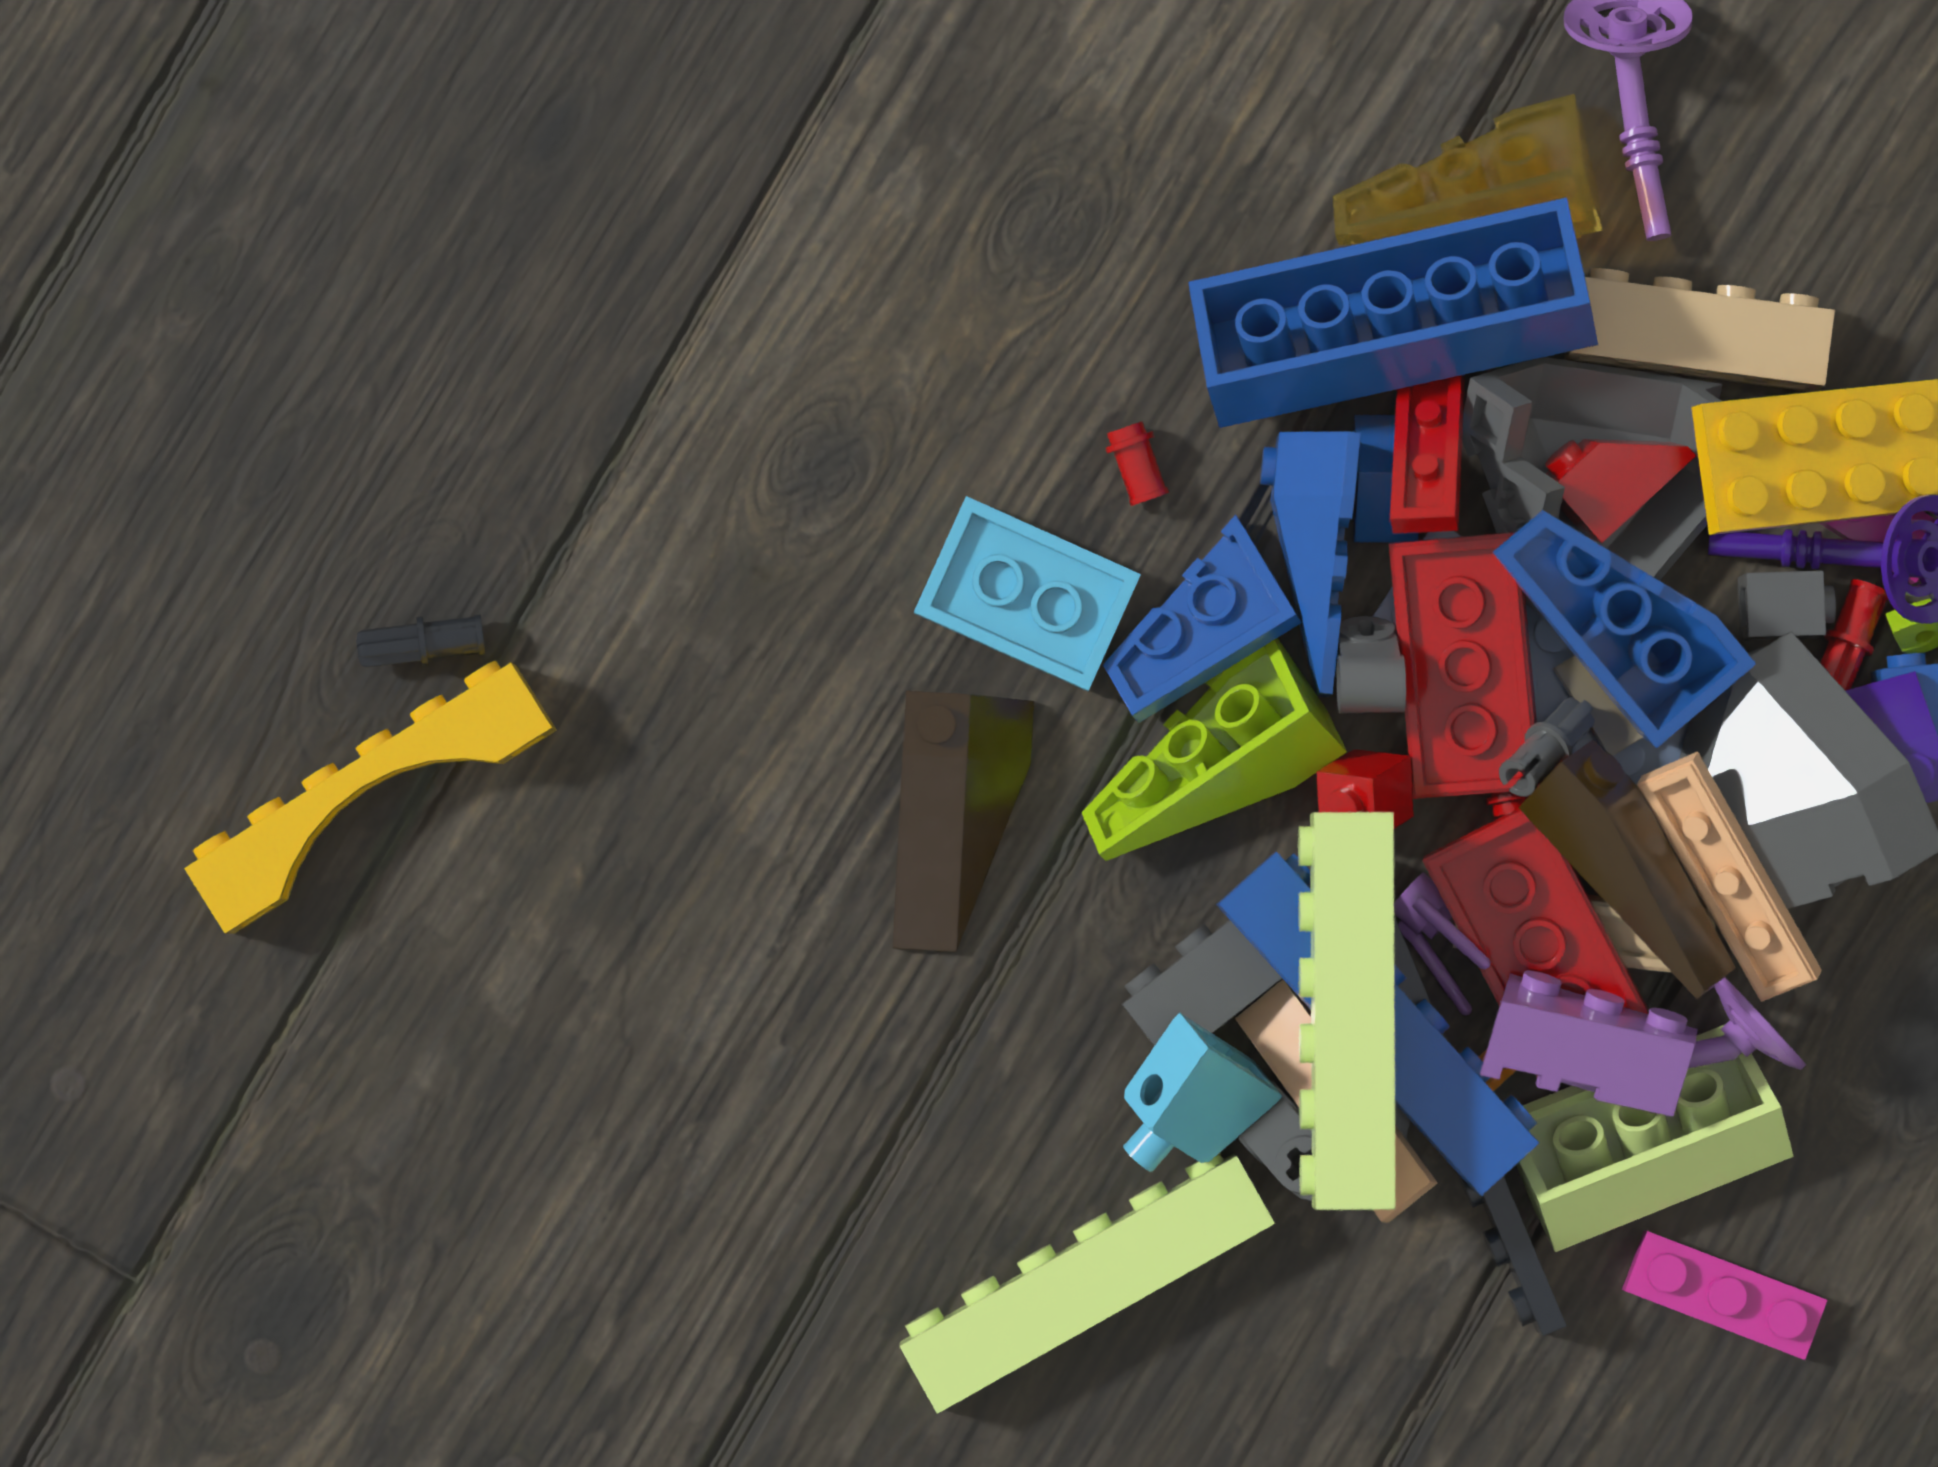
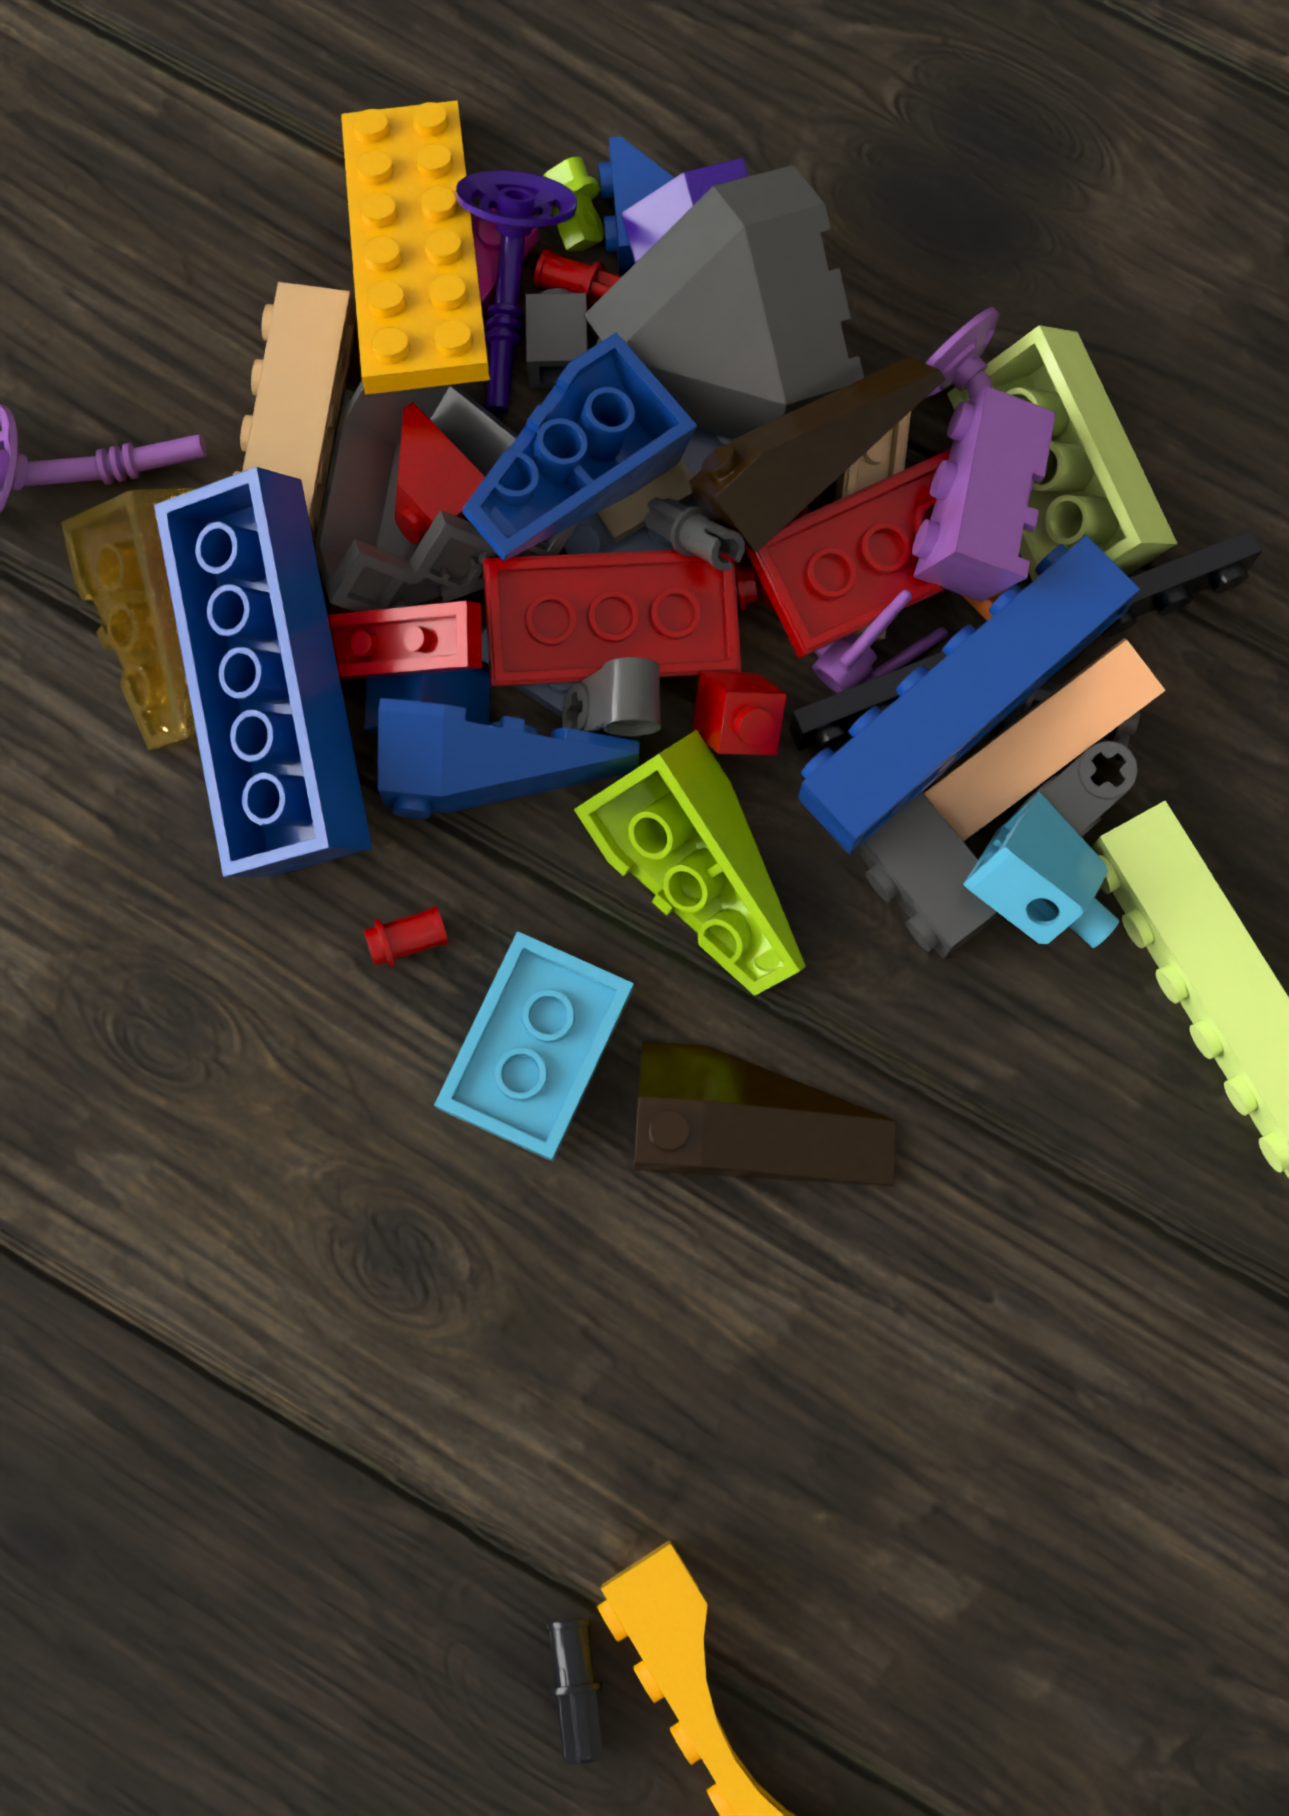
camera: 95 degrees left, 10 degrees down
blue wing [1103,515,1302,723] -> none
yellowish green brick [1298,812,1395,1210] -> none
dark pink plate [1622,1230,1828,1360] -> none
light nougat tile [1637,752,1822,1002] -> none

